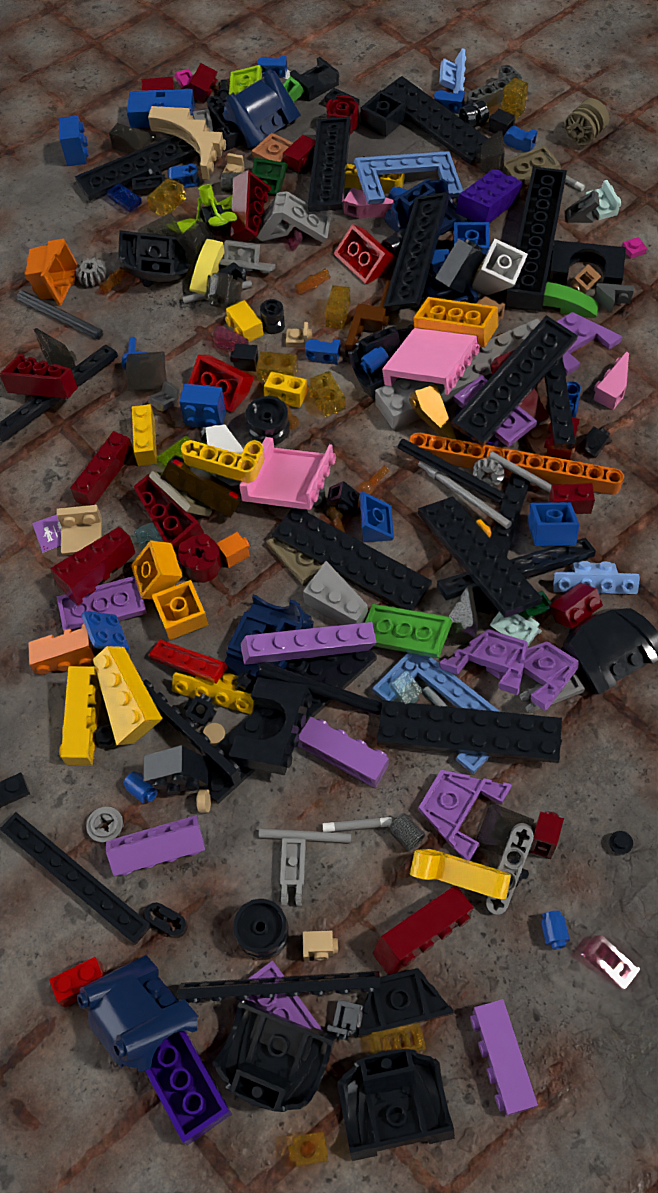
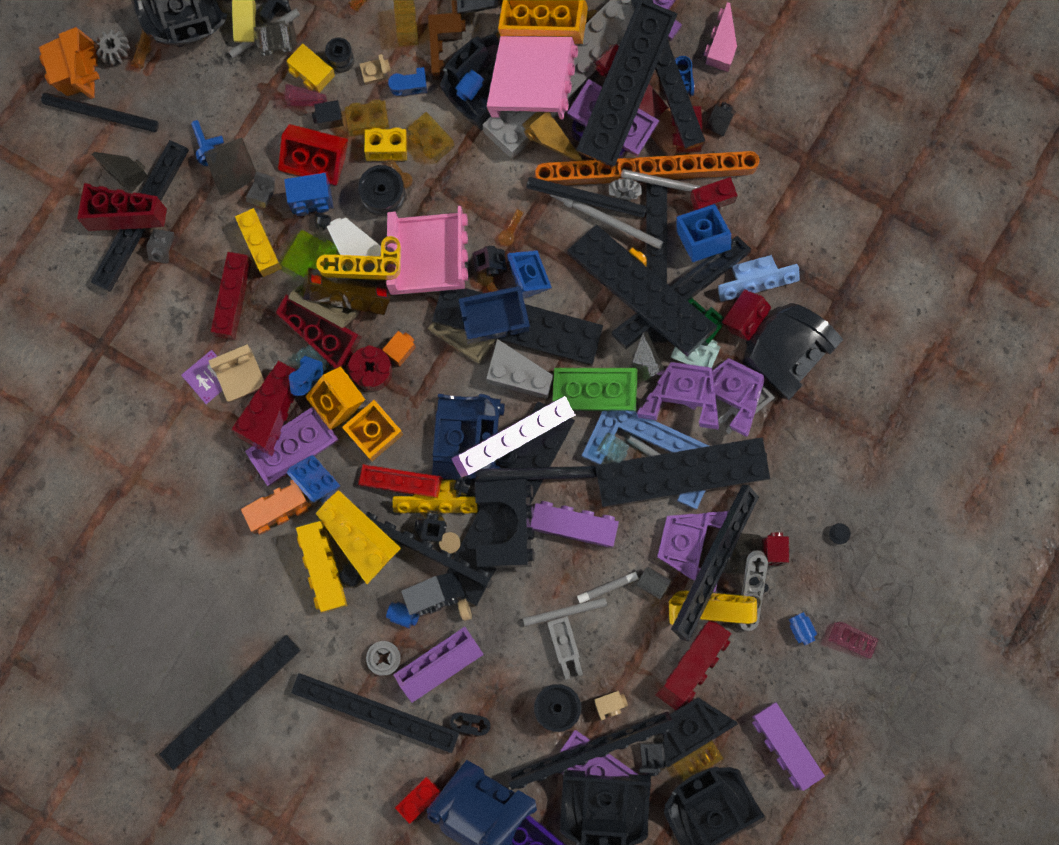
camera: 20 degrees left, 20 degrees up
none -> flat silver bracket [147,229,174,263]
none -> blue leg [289,356,323,396]
none -> dark blue piece [459,286,530,344]
none -> black plate [671,484,759,642]

